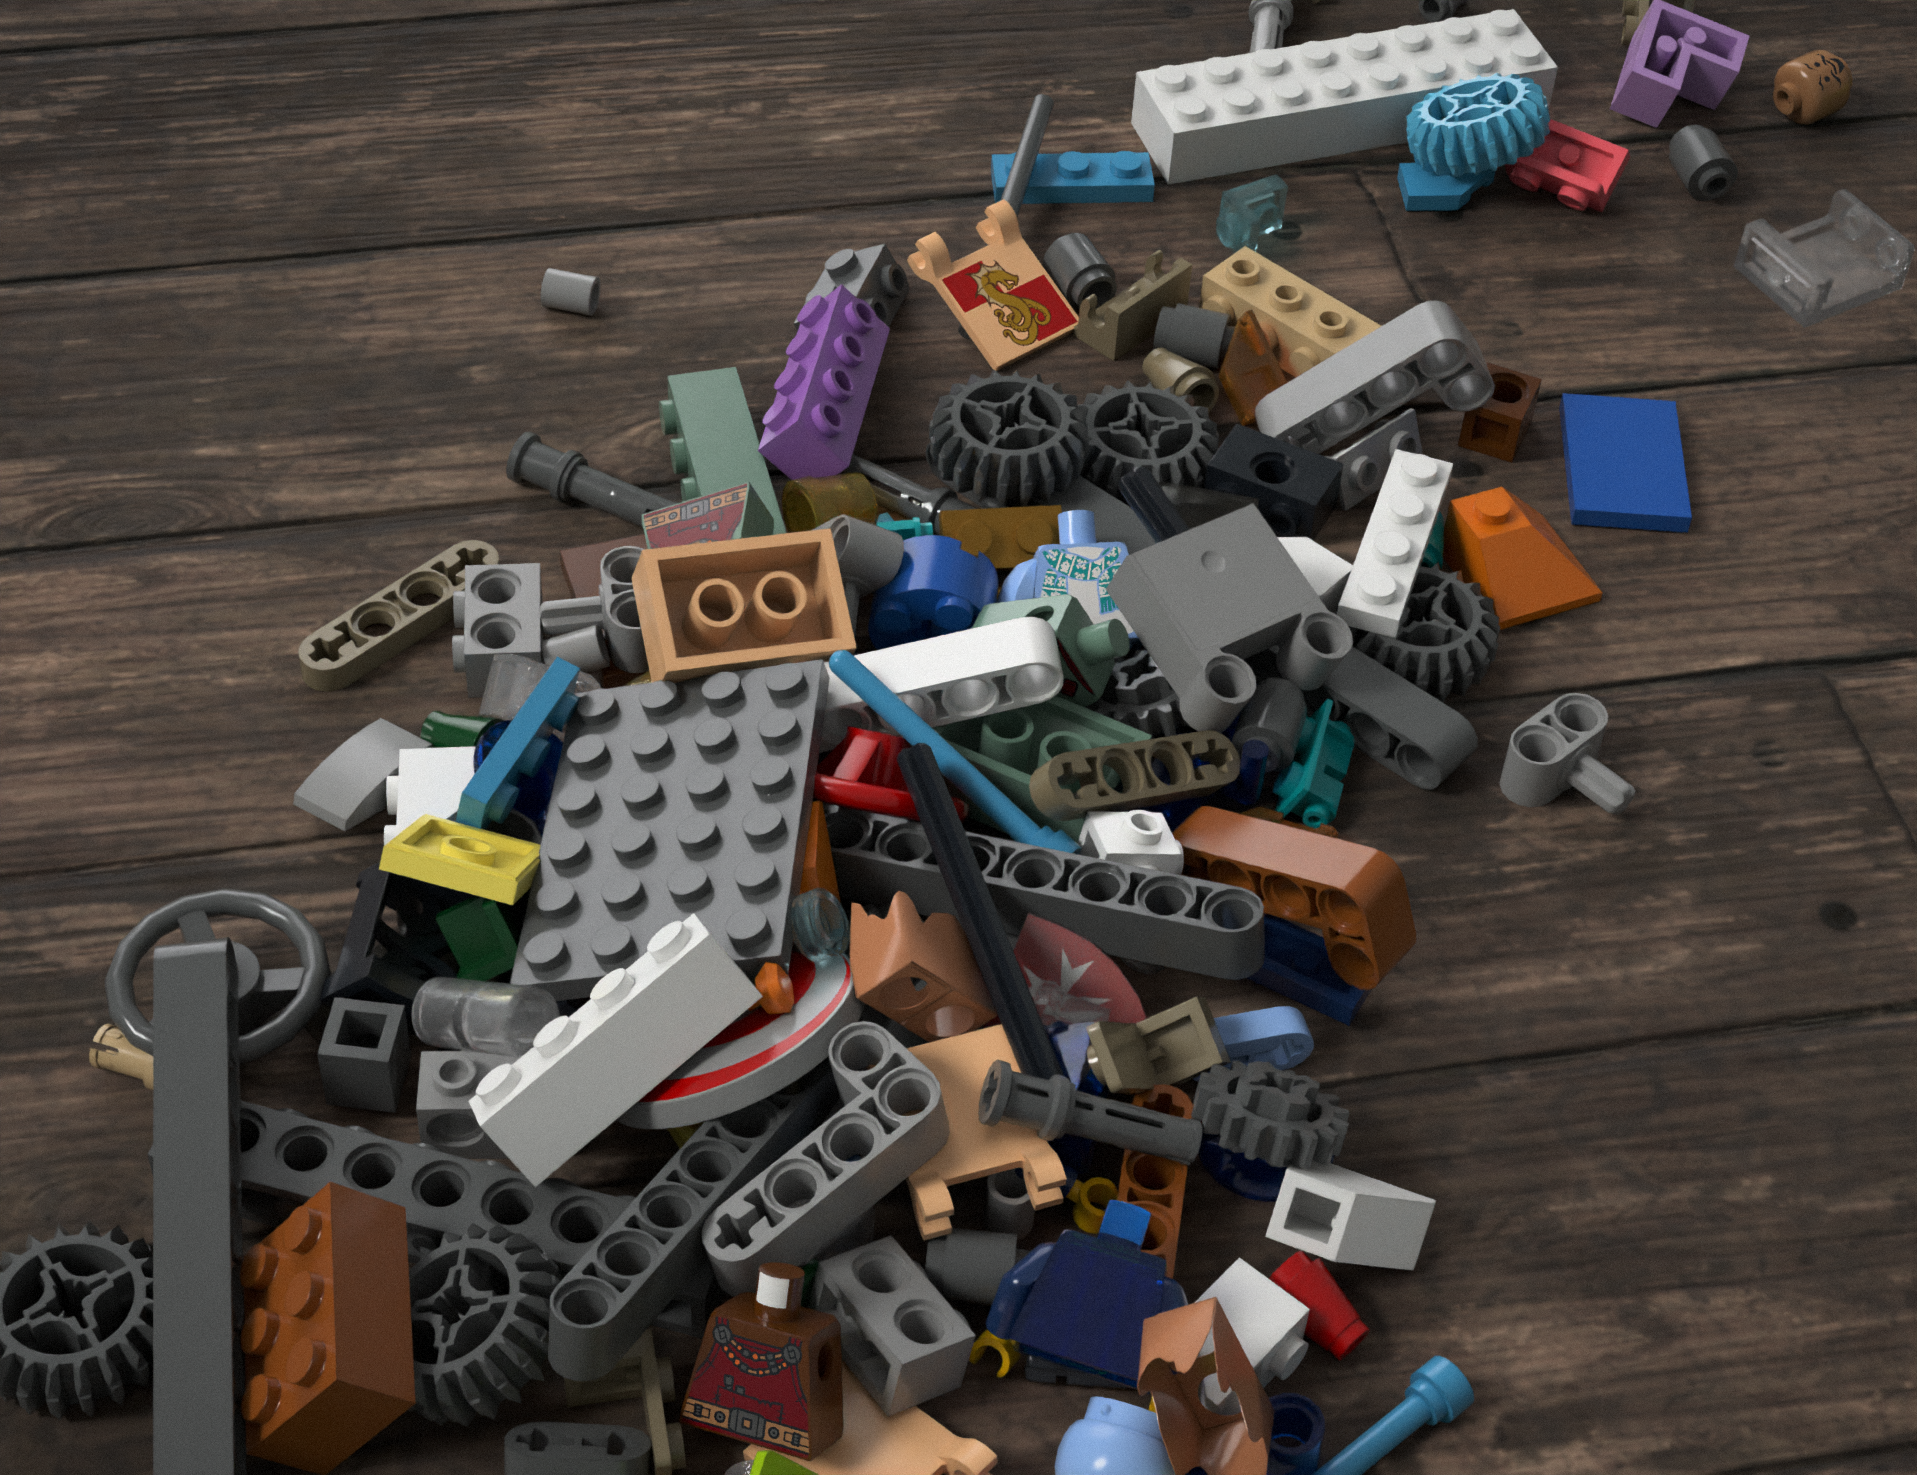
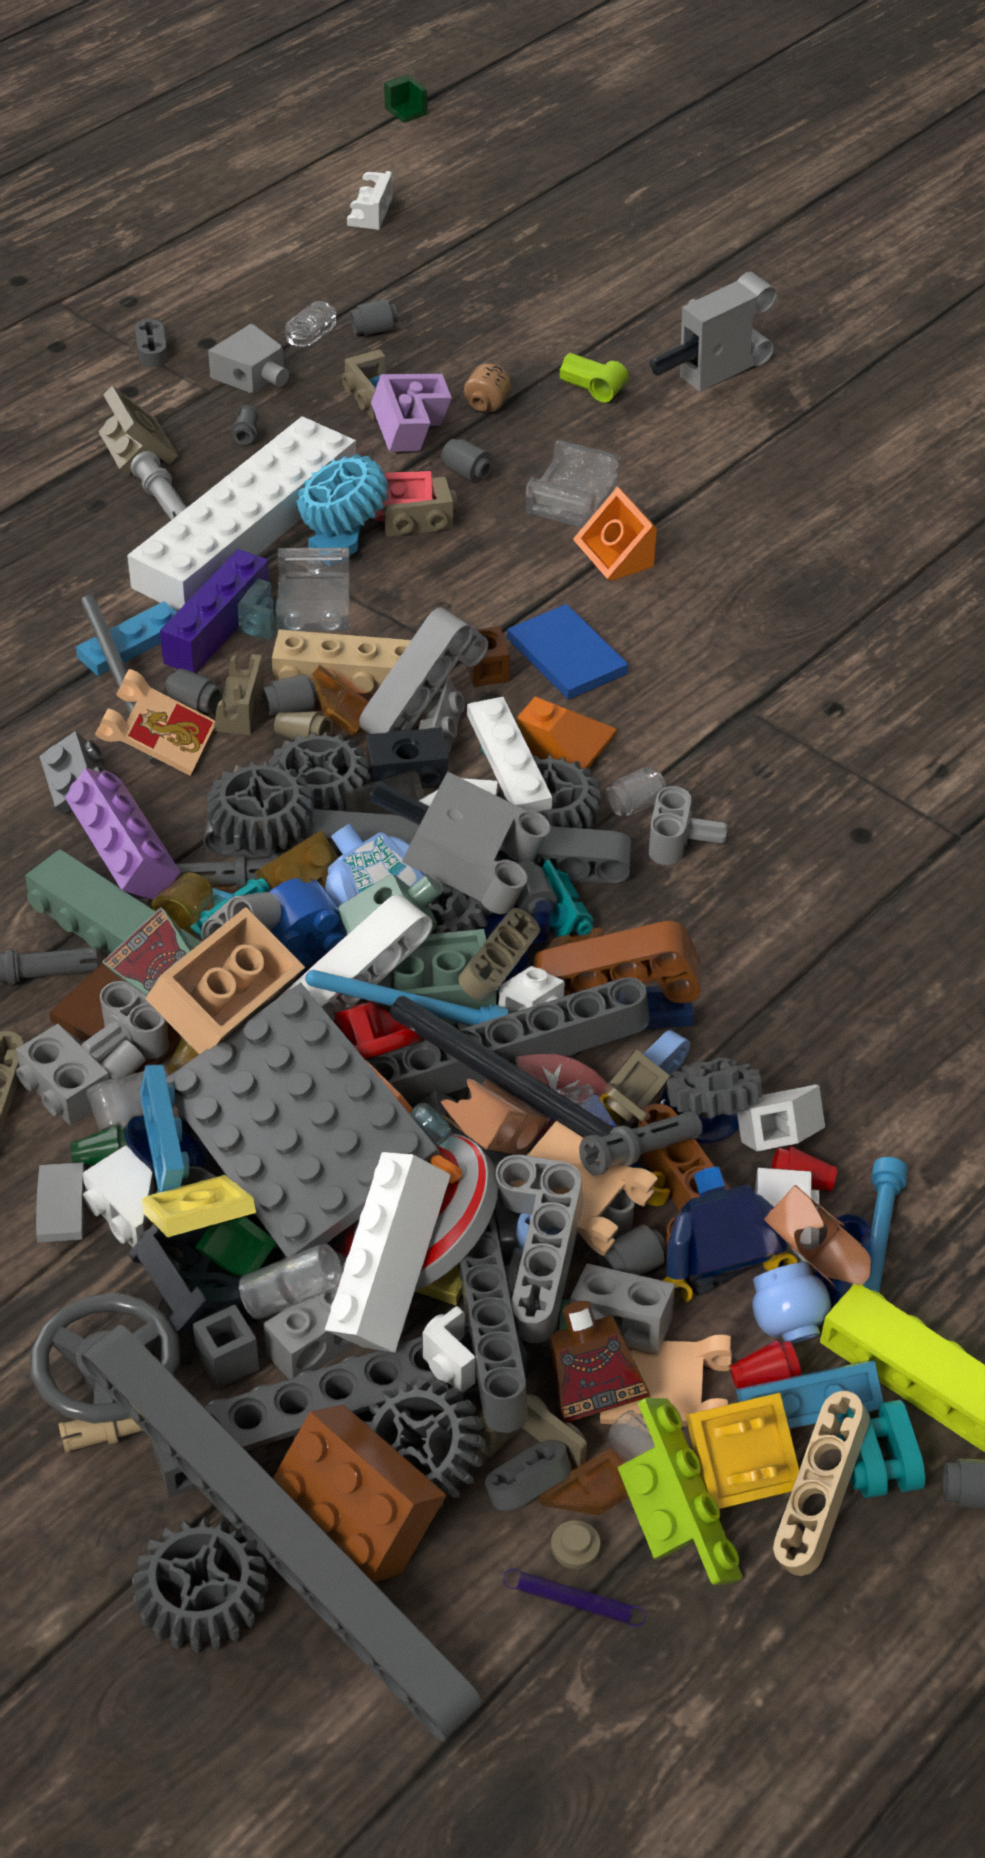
camera: 35 degrees left, 0 degrees up
none -> dark purple brick [160,549,270,673]
none -> clear panel [276,548,350,631]
none -> dark tan bracket [384,477,457,537]
none -> white bracket [423,1306,476,1393]
none -> orange slope [573,486,657,581]
none -> clear brick [606,766,666,815]

